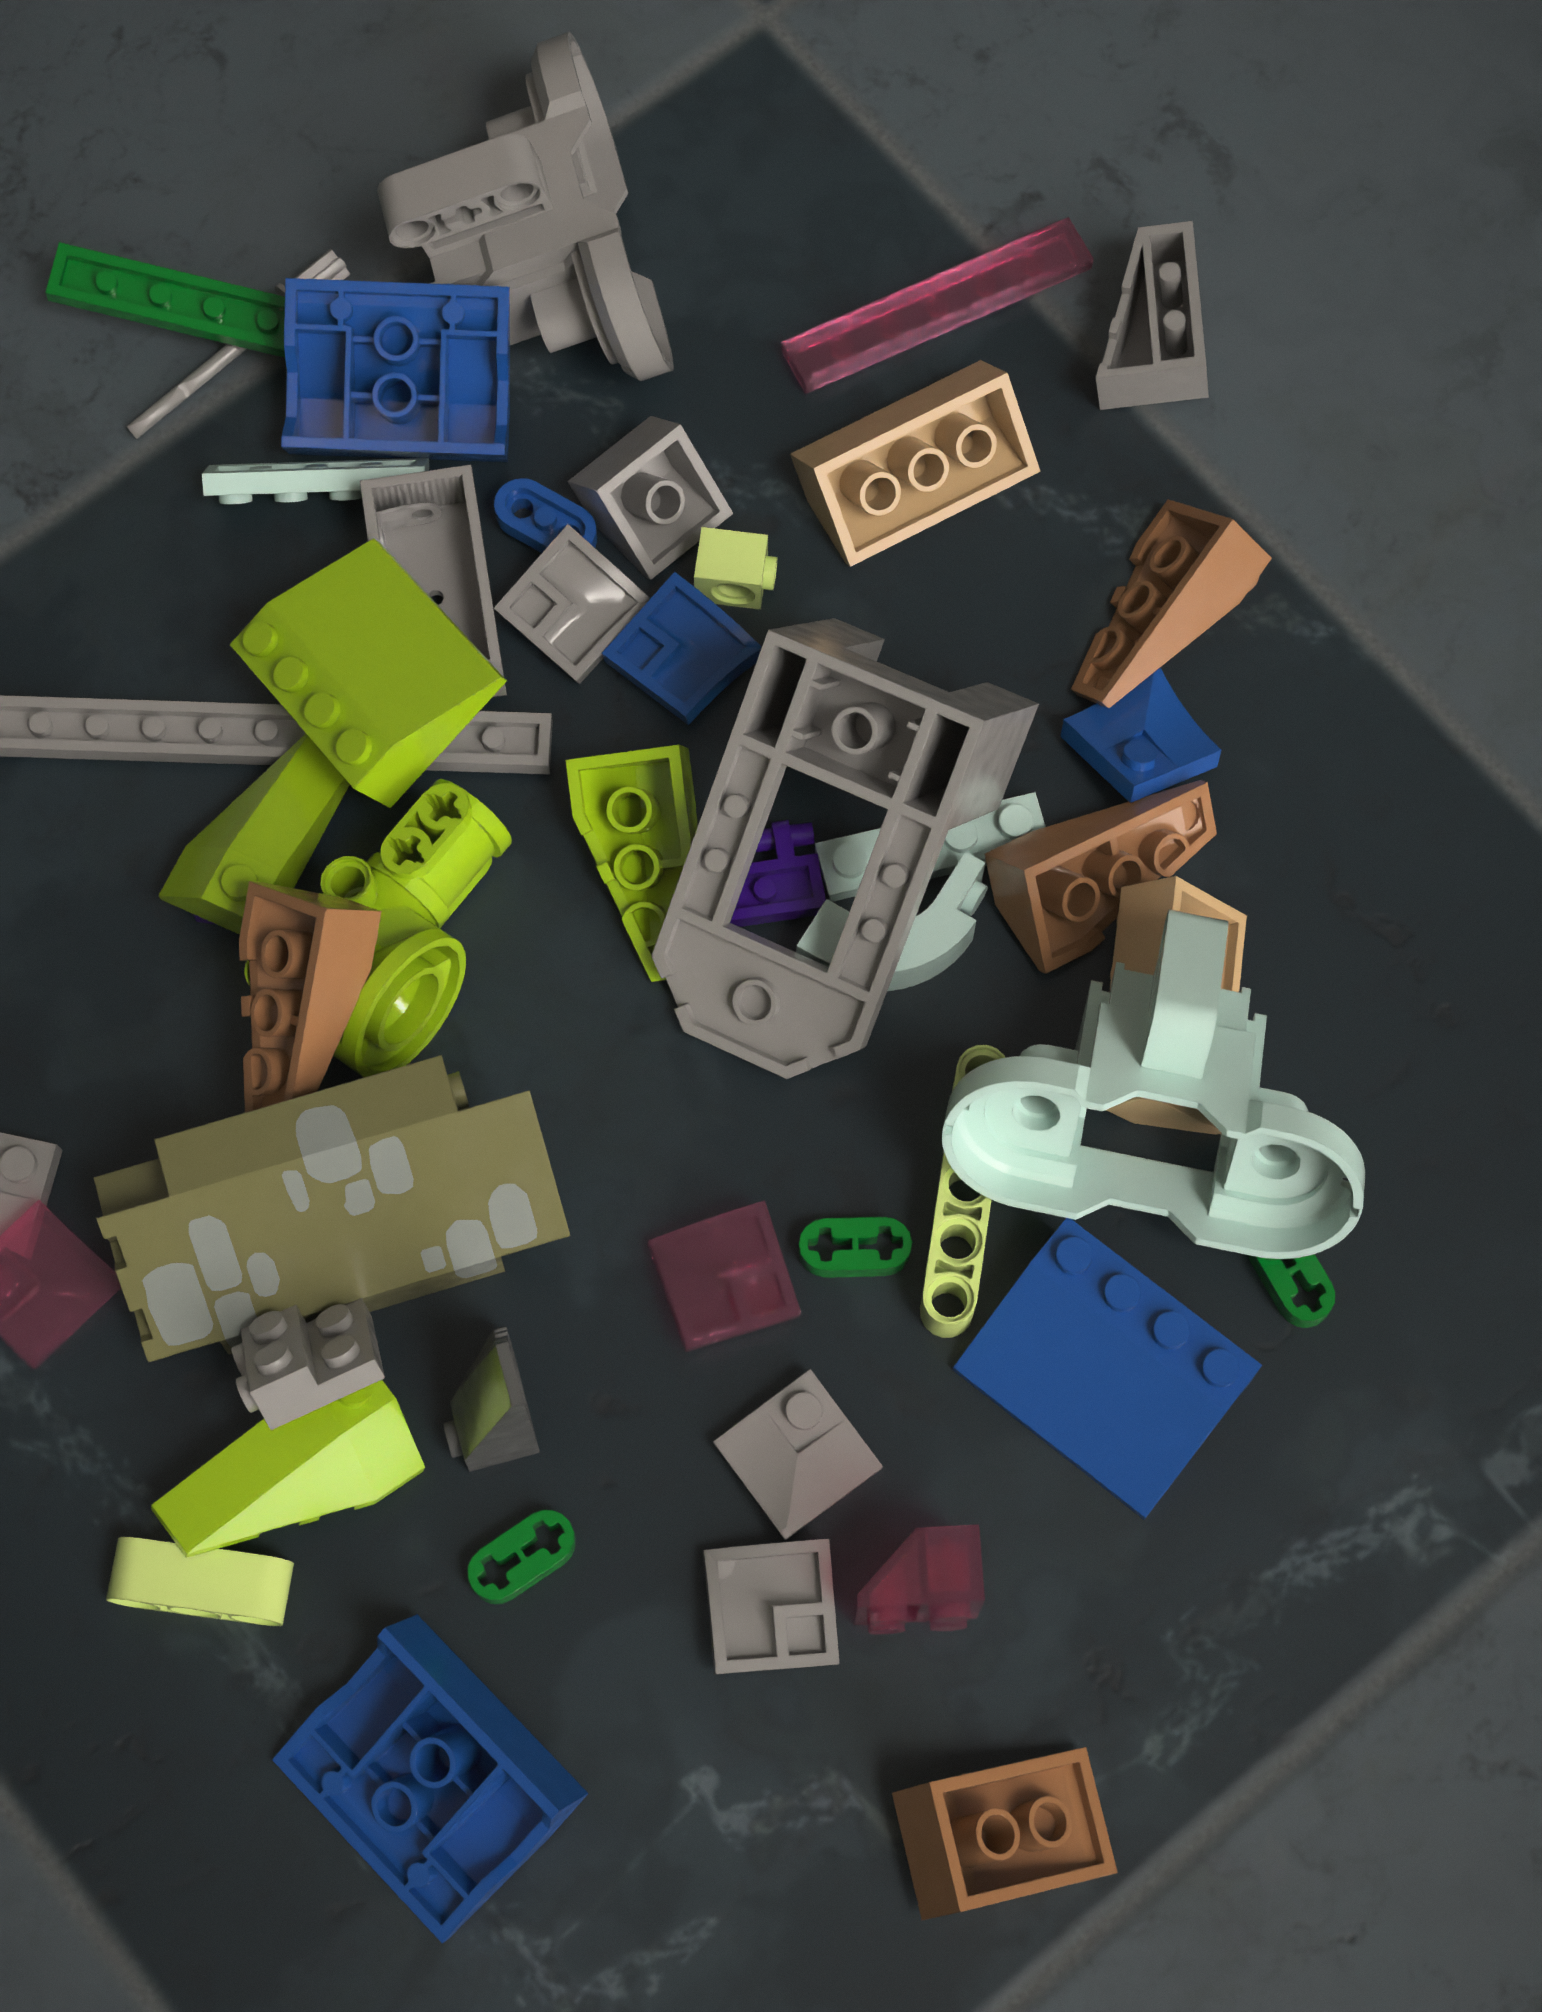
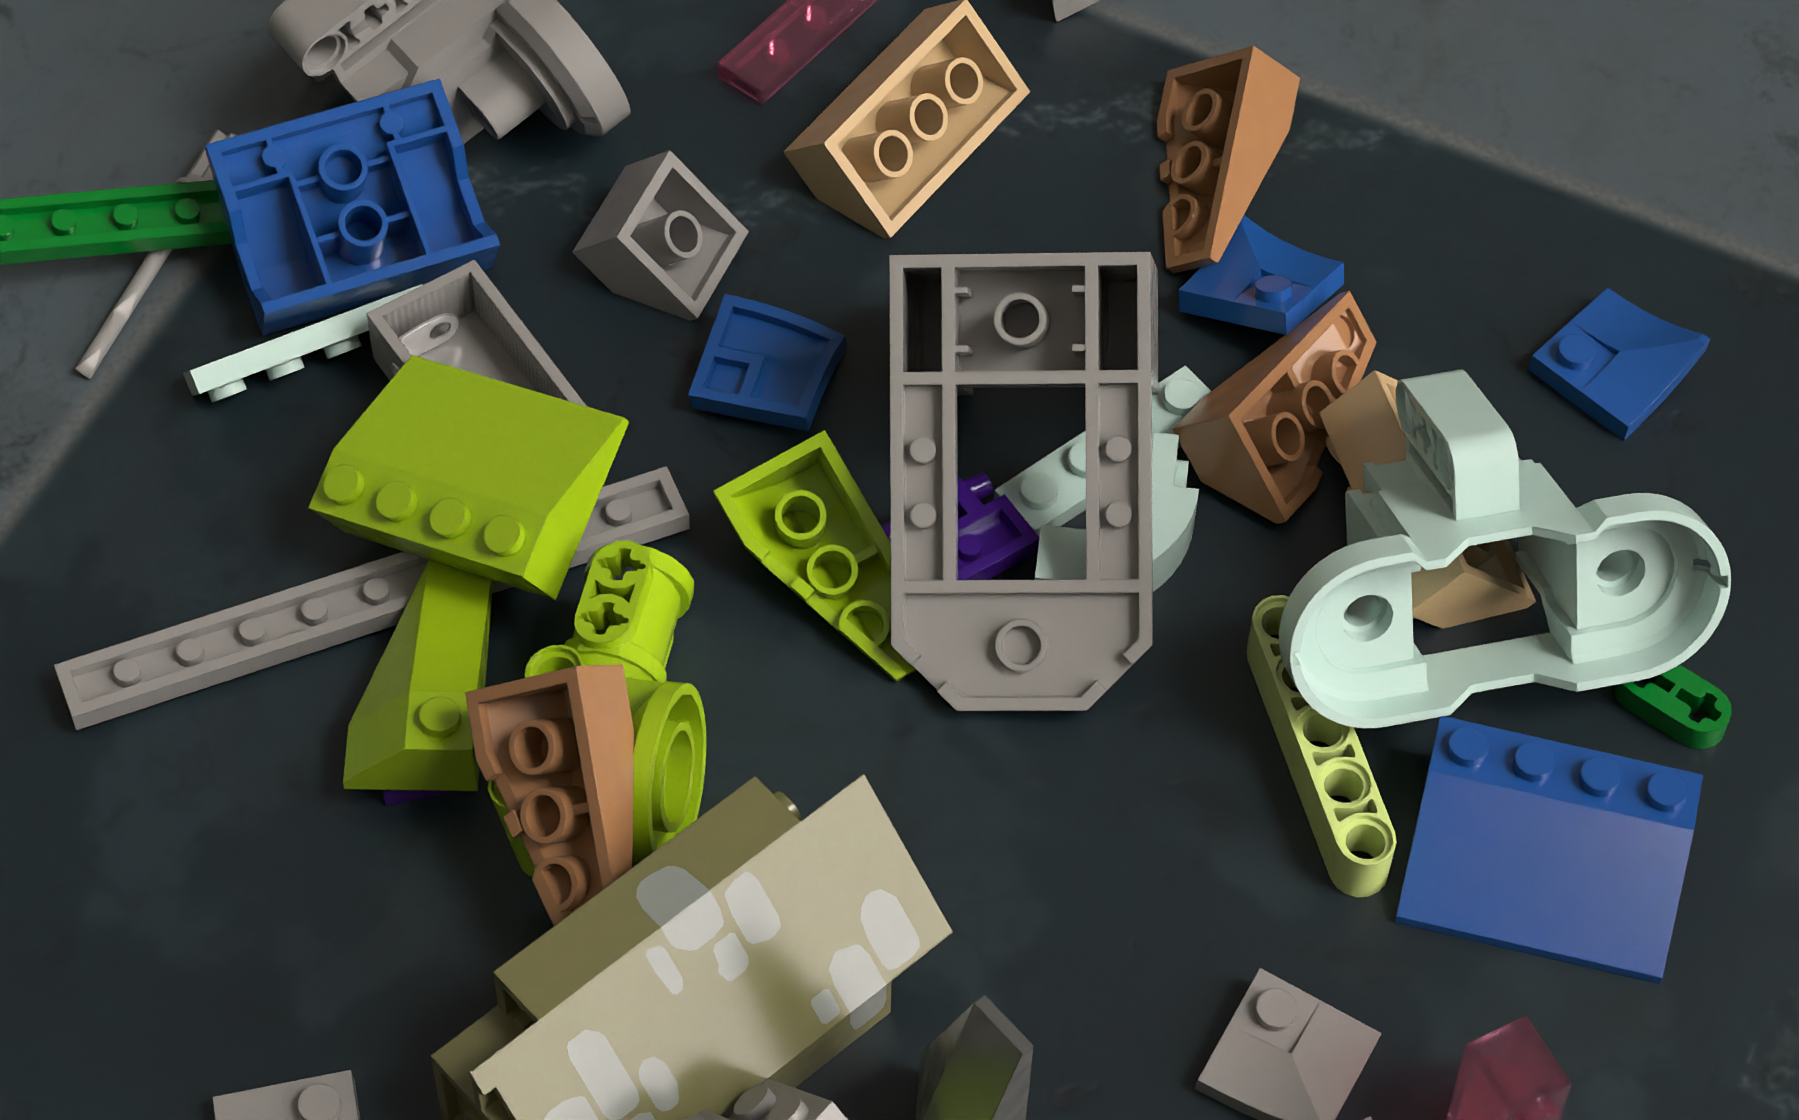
camera: 25 degrees left, 15 degrees down
blue plate [494,478,597,553] -> none
light grey plate [494,524,650,684] -> none
clear pink plate [647,1200,801,1352] -> none
yellowish green brick [694,527,778,610] -> none
green beam [798,1217,912,1278] -> none
none -> blue plate [1528,288,1710,441]

